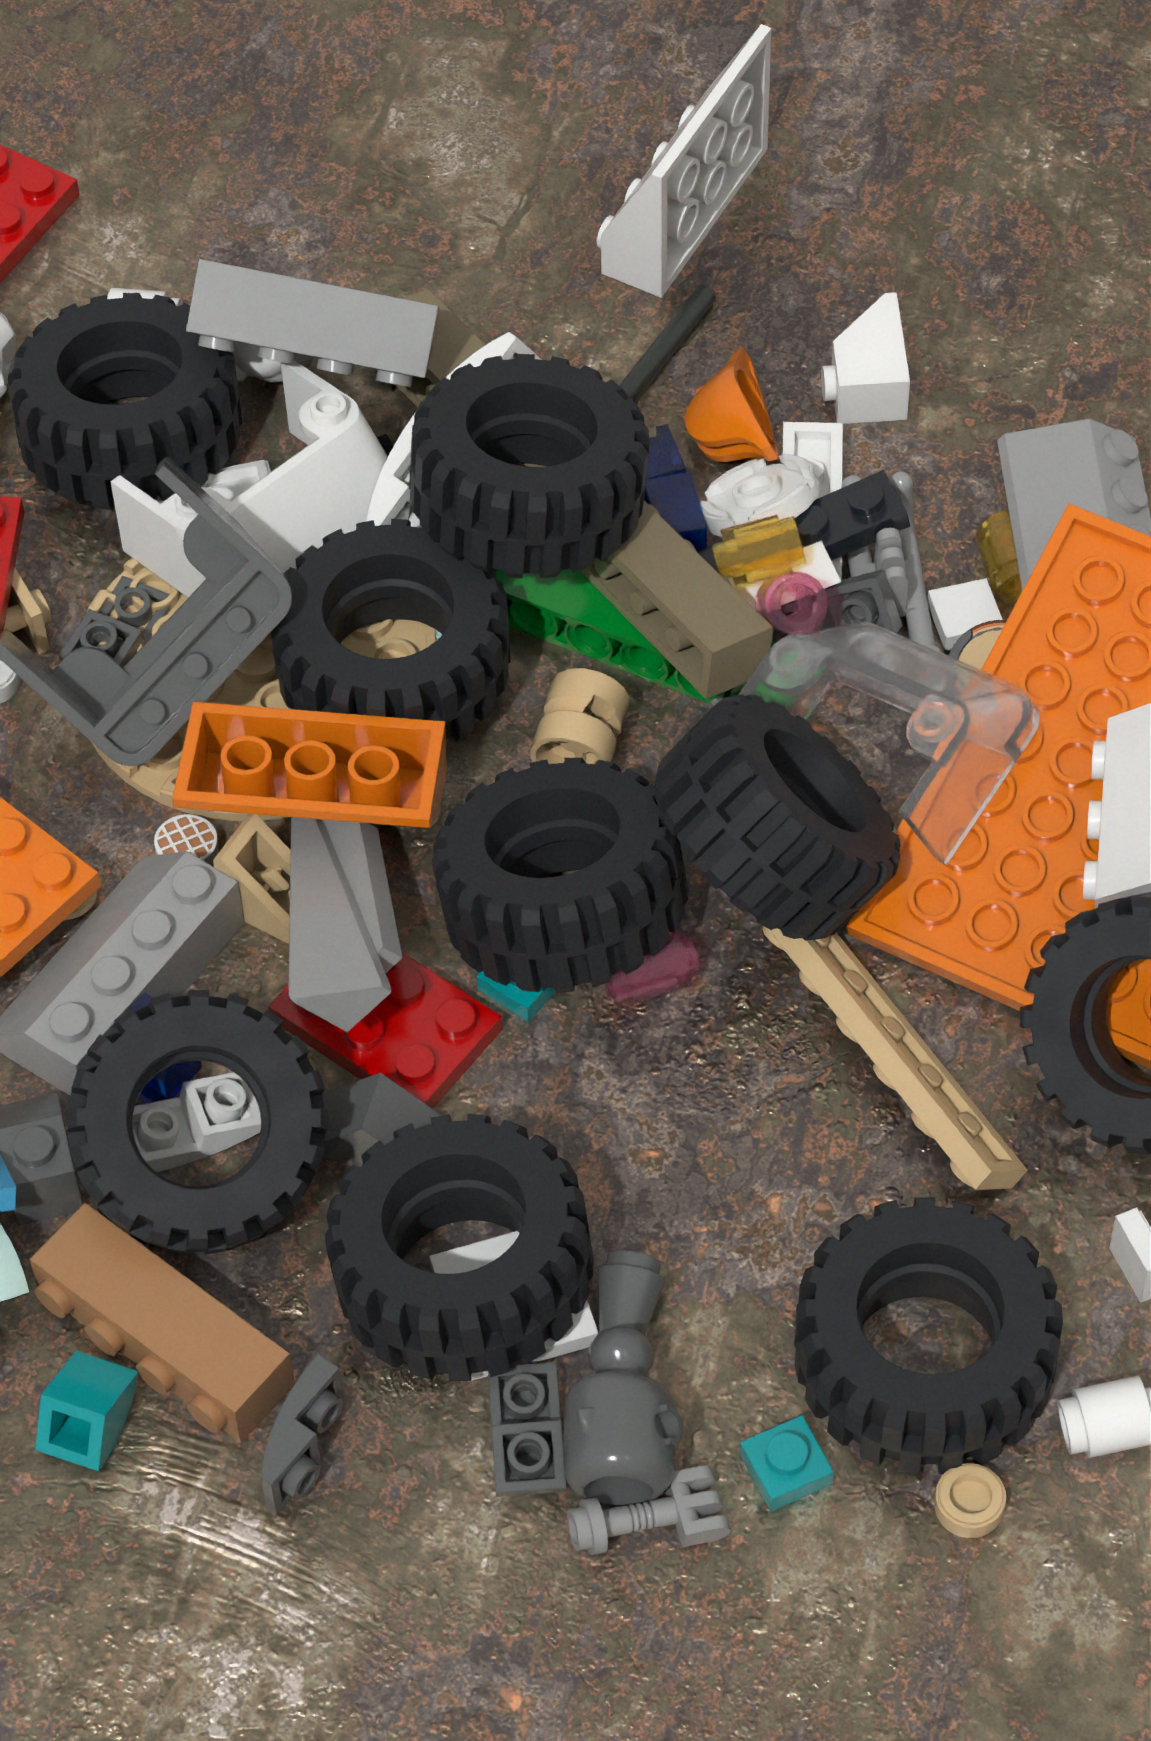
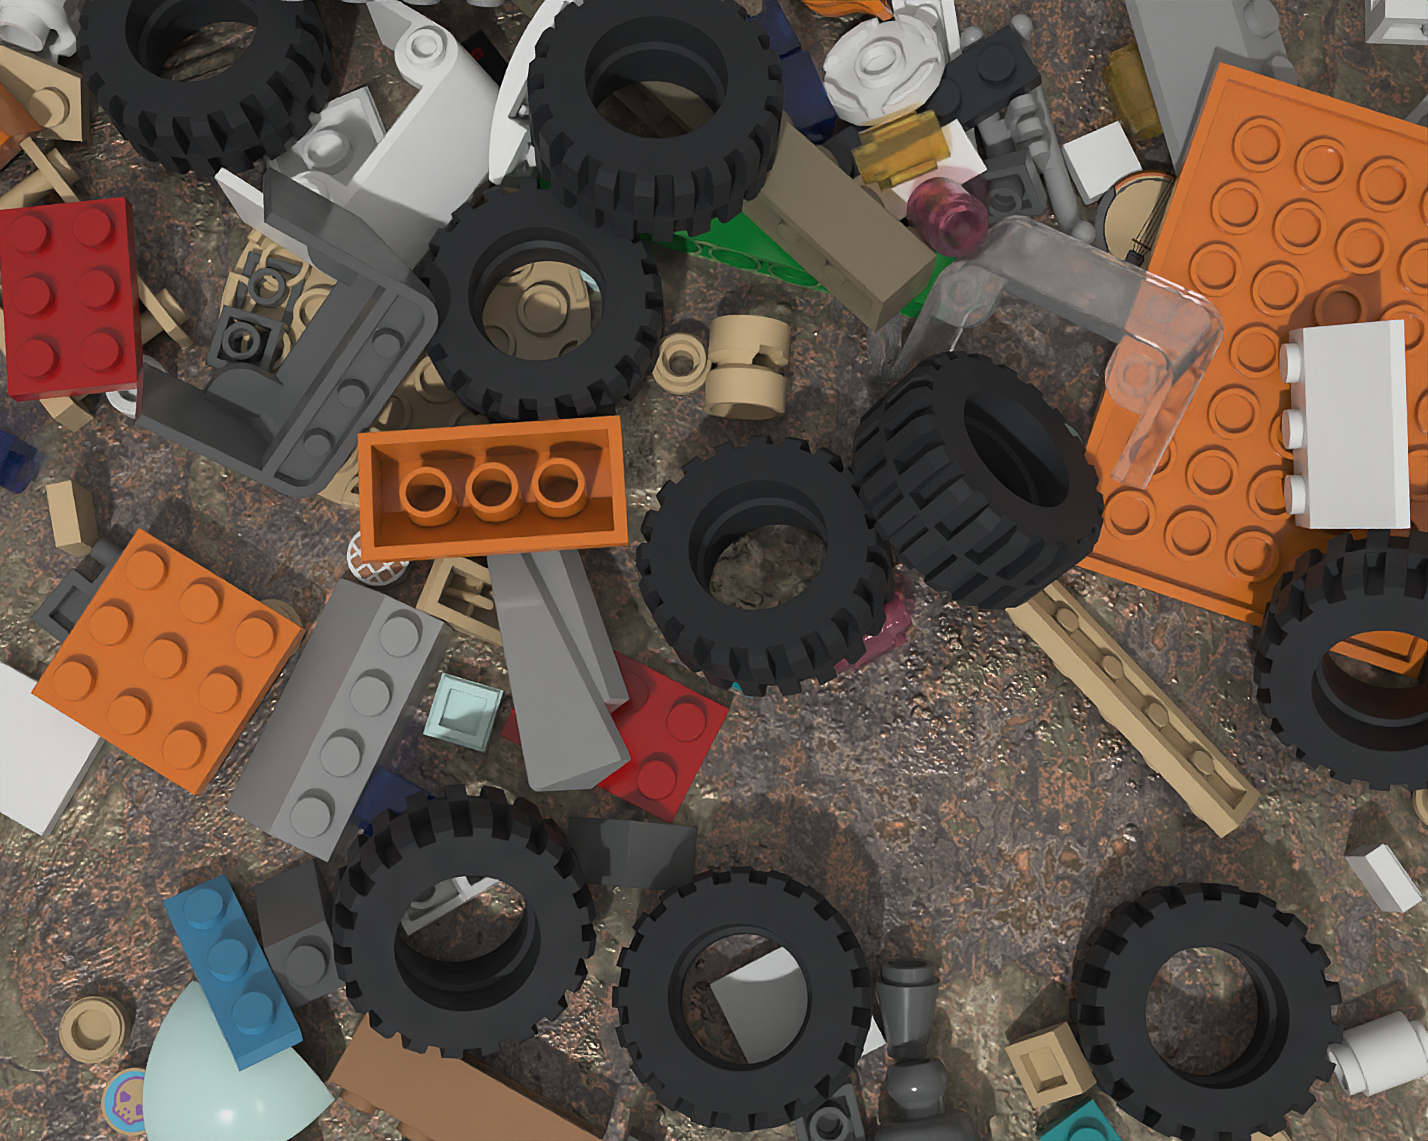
camera: 10 degrees left, 25 degrees up
none -> light aqua tile [423,673,506,753]
none -> tan plate [652,332,713,395]
none -> tan plate [1004,1021,1097,1108]

